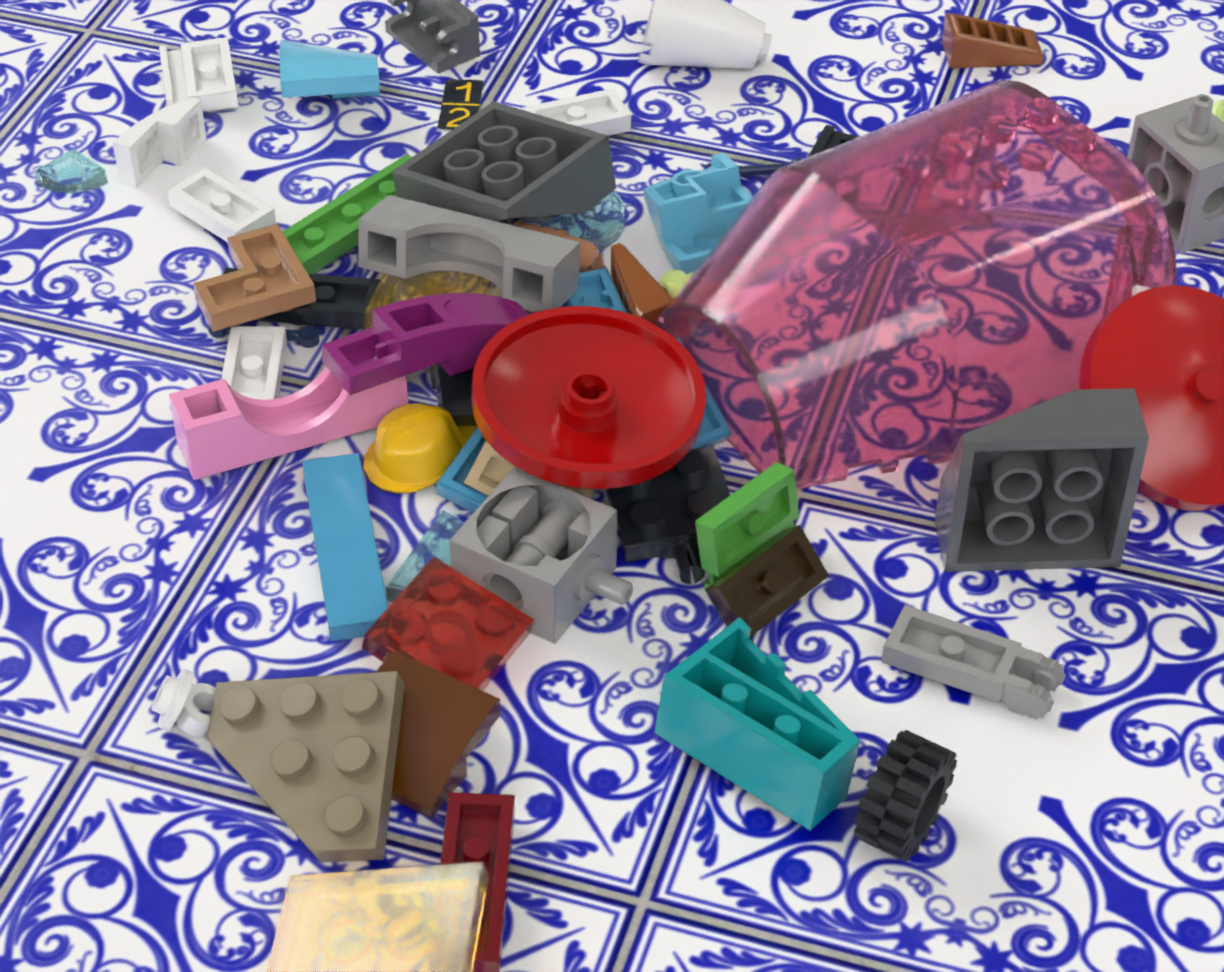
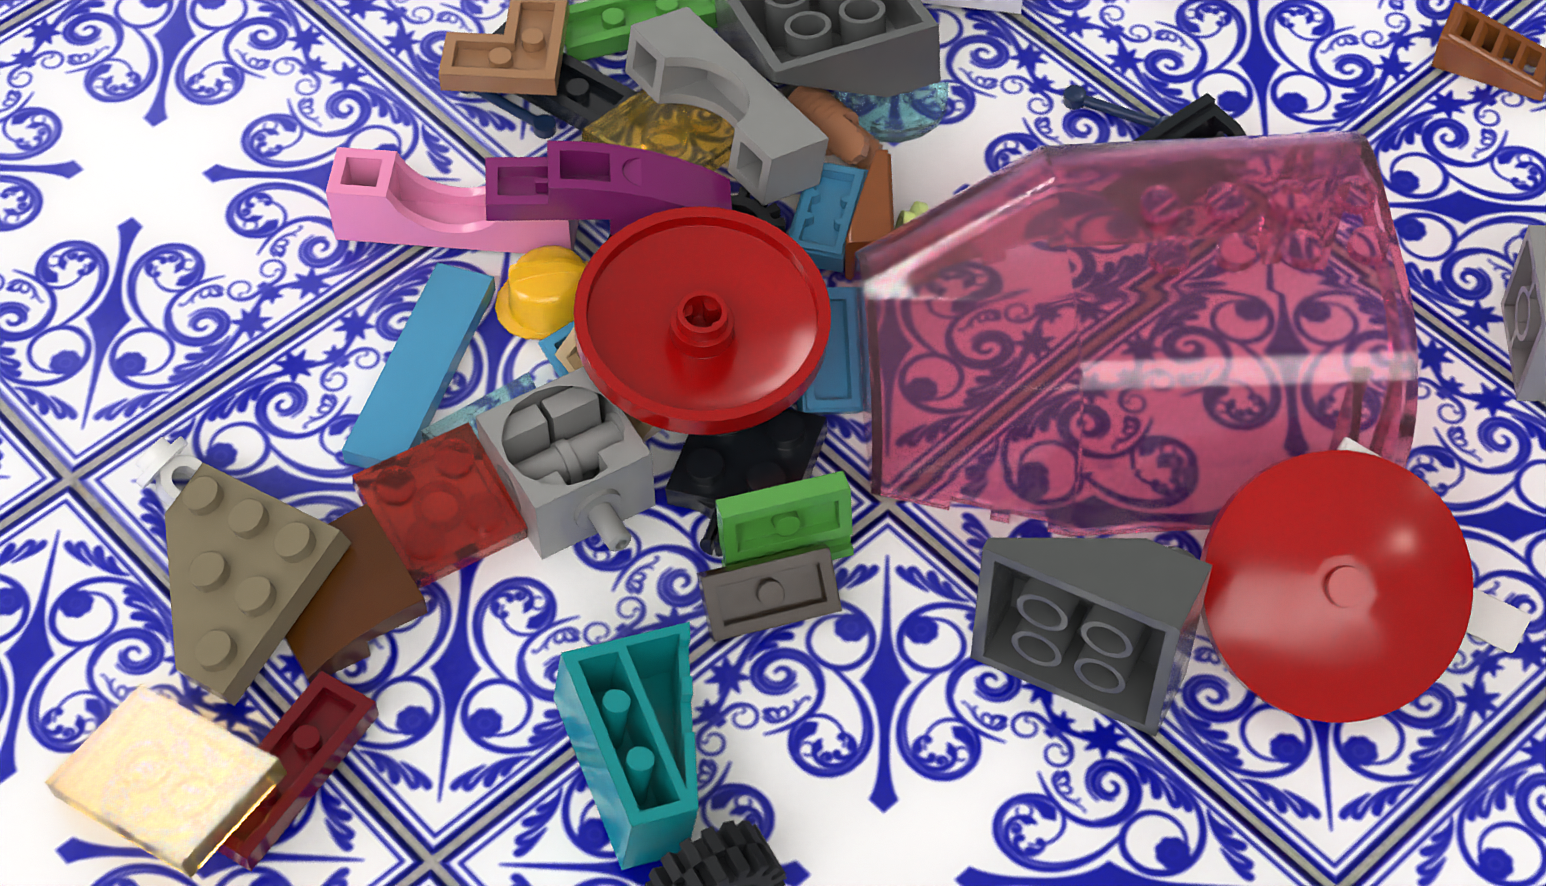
camera: 30 degrees right, 10 degrees up
white plate [221,326,287,400] -> none
medium azure slope [643,152,780,275] -> none
light grey hinge [882,605,1066,719] -> none

